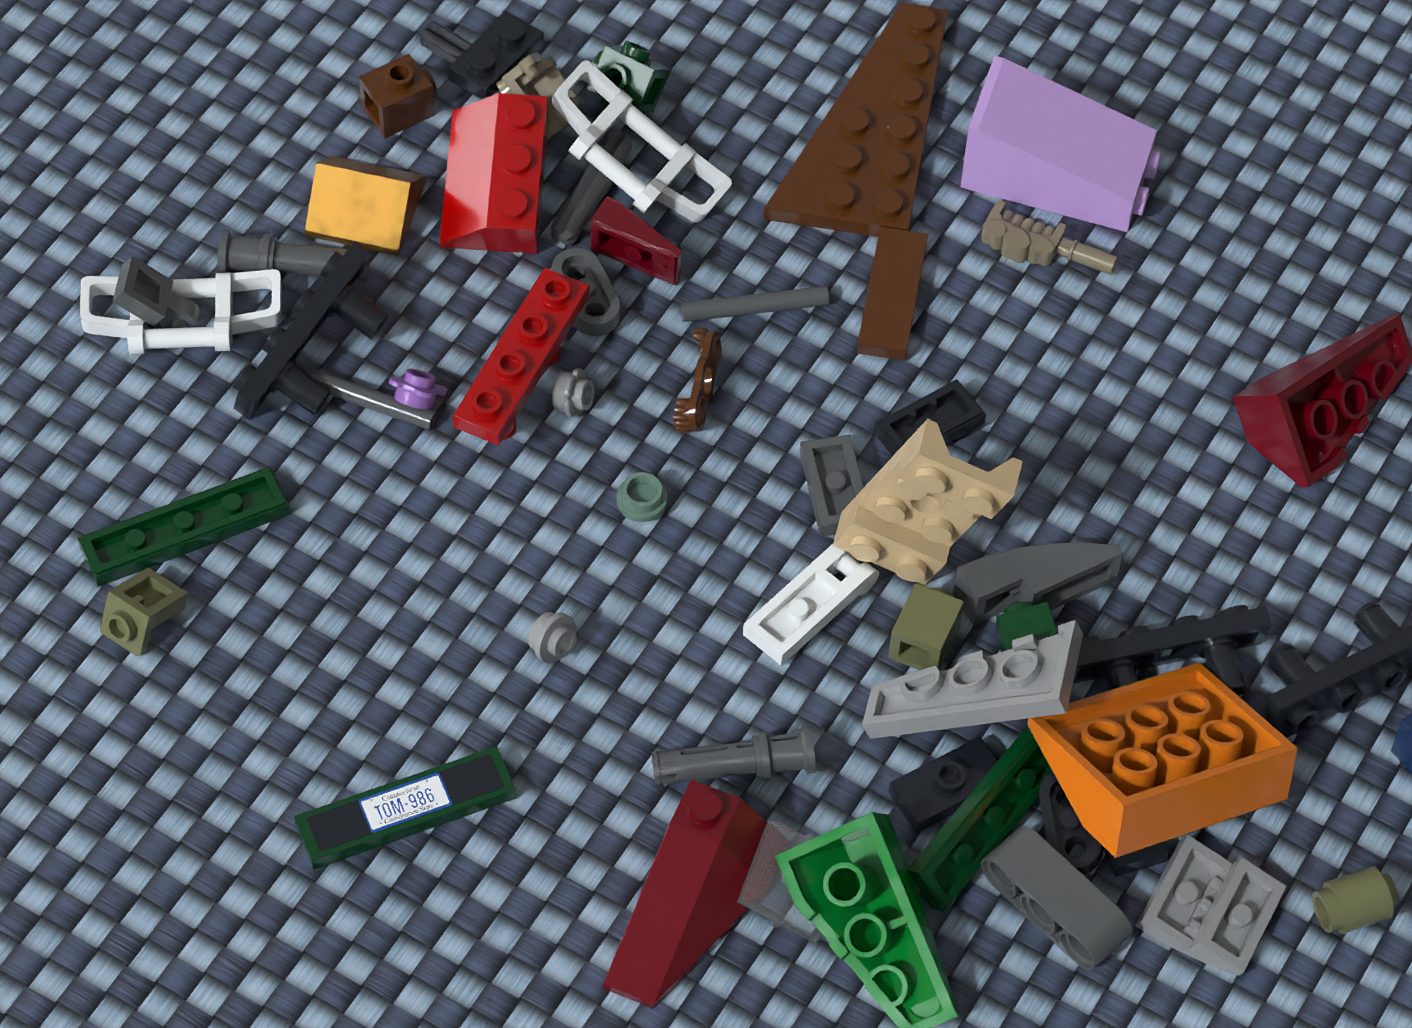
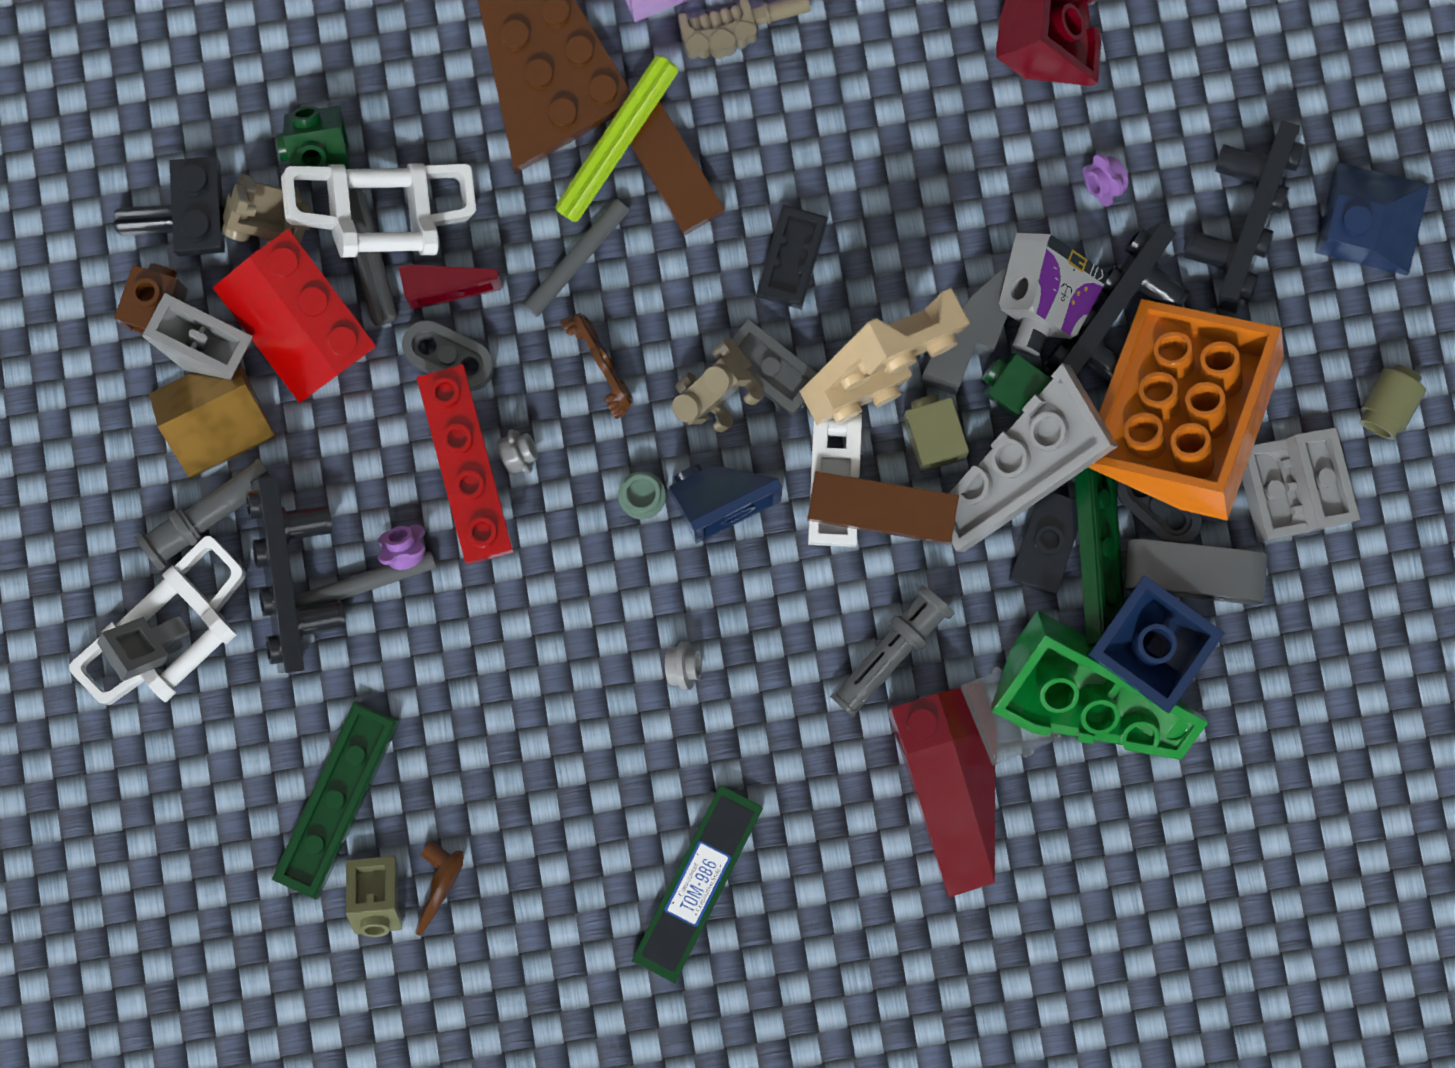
camera: 35 degrees left, 25 degrees up
none -> light grey slope [143,293,253,380]
none -> reddish brown bar [415,841,464,936]
none -> lime axle [555,55,678,222]
none -> dark blue slope [669,464,782,544]
none -> dark tan piece [672,337,764,433]
none -> reddish brown tile [807,471,959,545]
none -> light grey torso [999,233,1109,356]
none -> medium lavender plate [1083,154,1128,207]
none -> dark blue slope [1088,575,1225,713]

